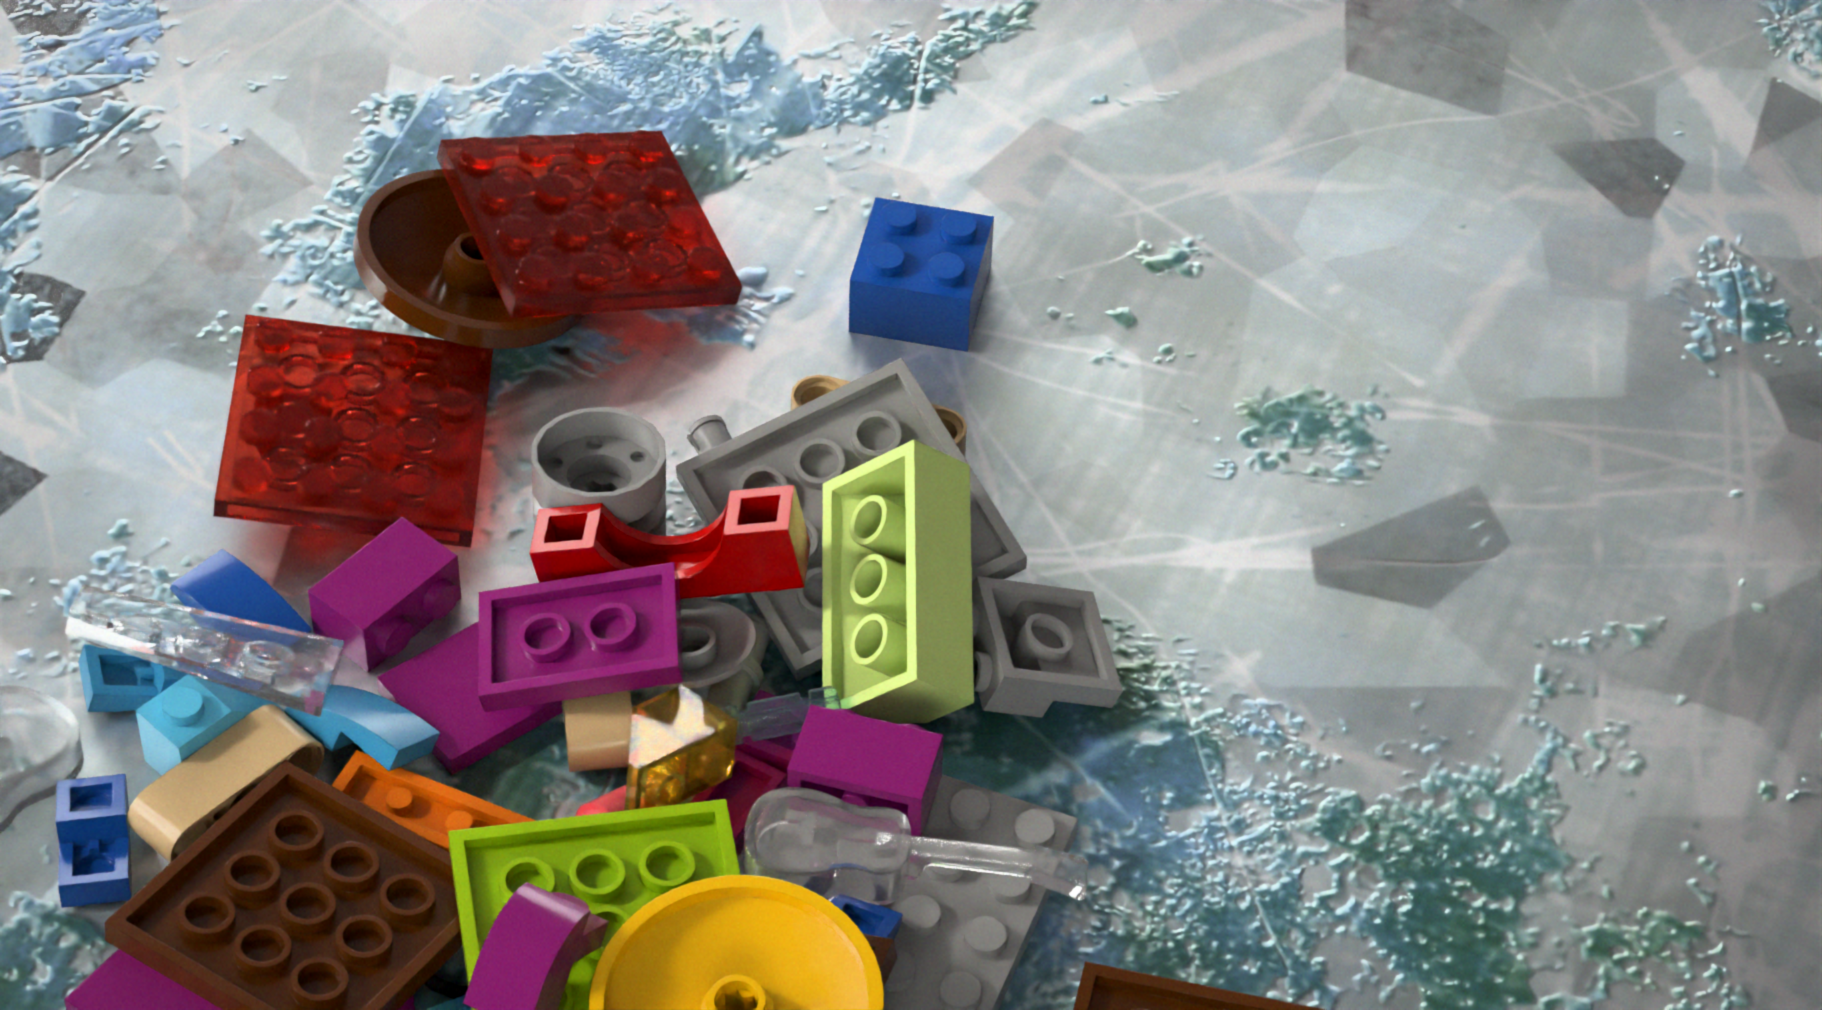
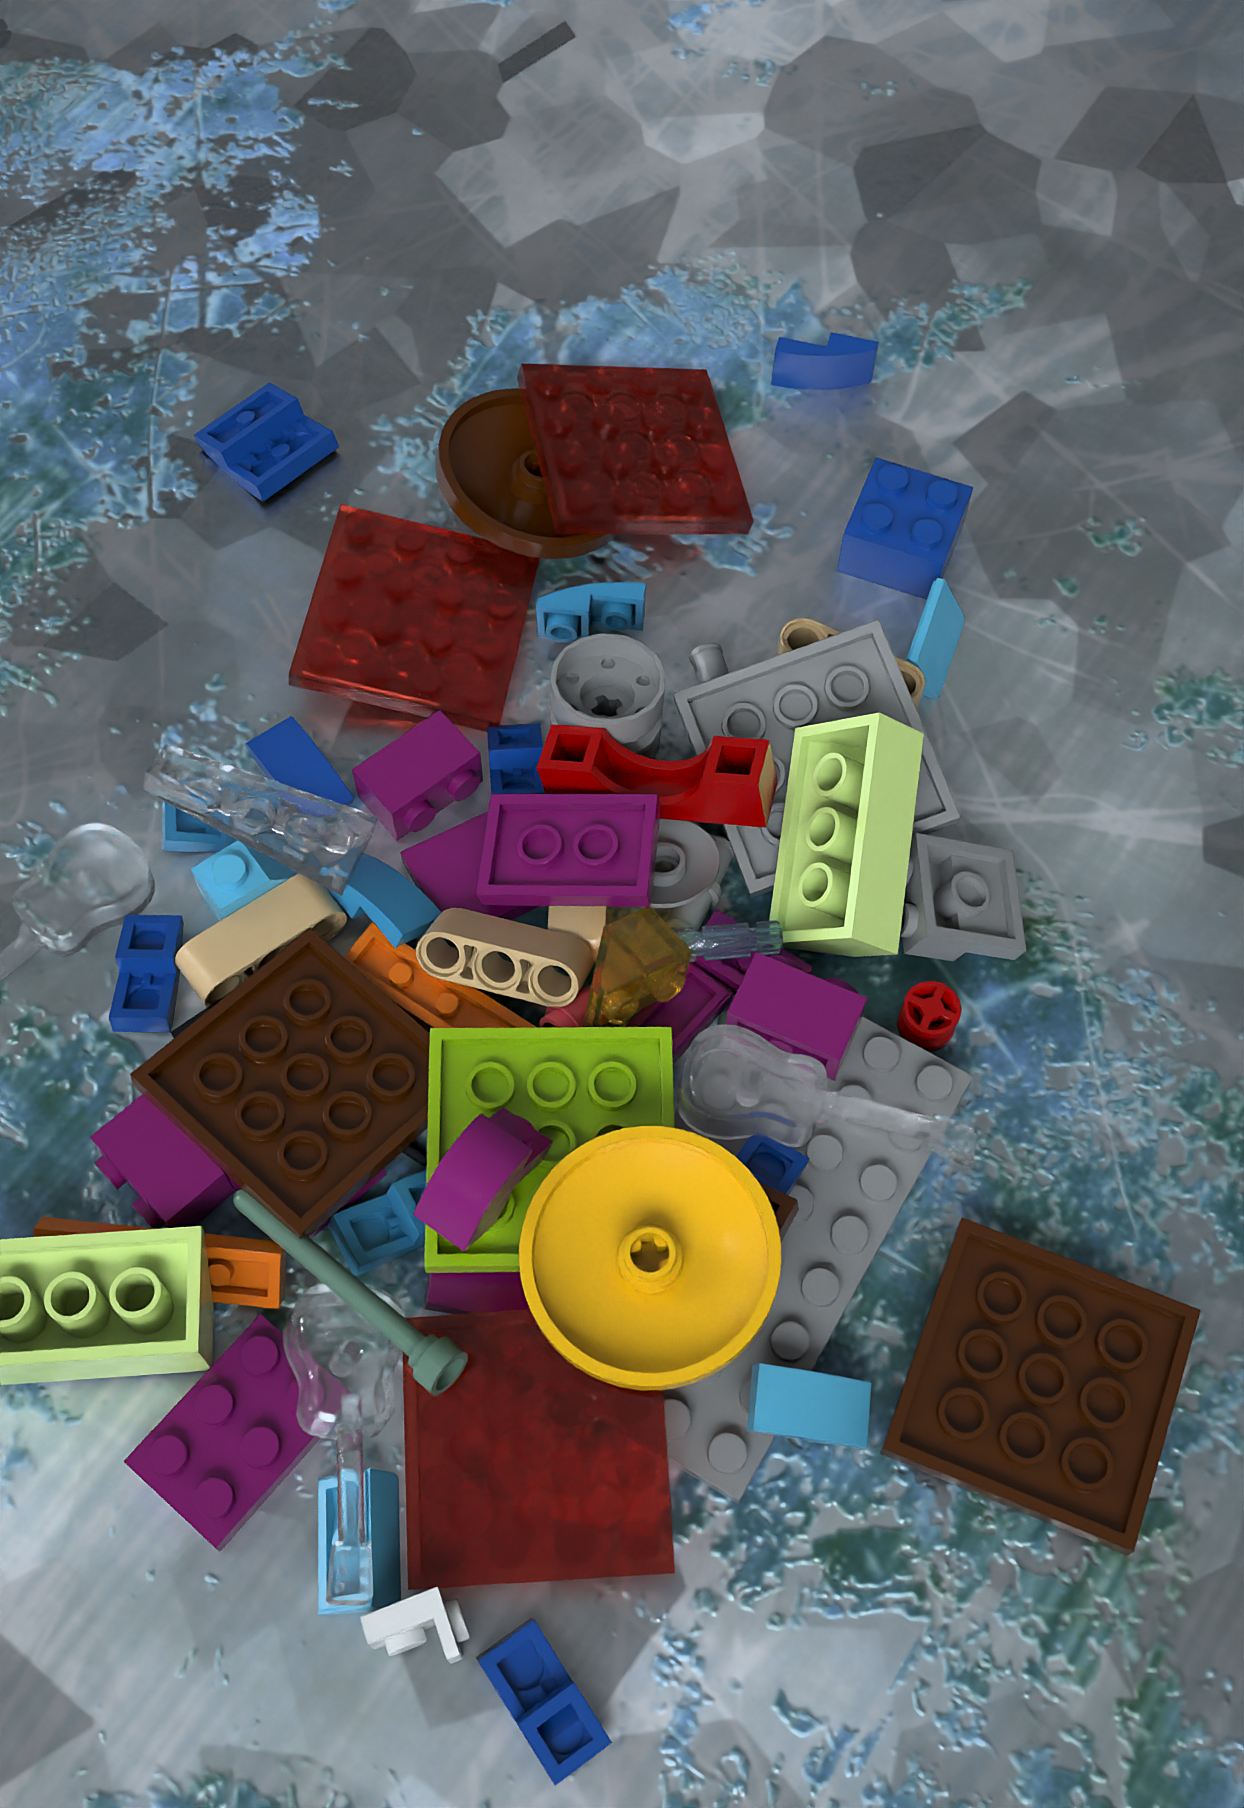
camera: 10 degrees right, 15 degrees up
none -> blue slope [193,382,339,502]
none -> tan beam [416,908,593,1007]
none -> blue slope [487,723,545,794]
none -> dark azure slope [536,582,646,643]
none -> blue slope [771,332,879,390]
none -> red wheel [897,981,962,1052]
none -> medium azure slope [906,578,964,699]

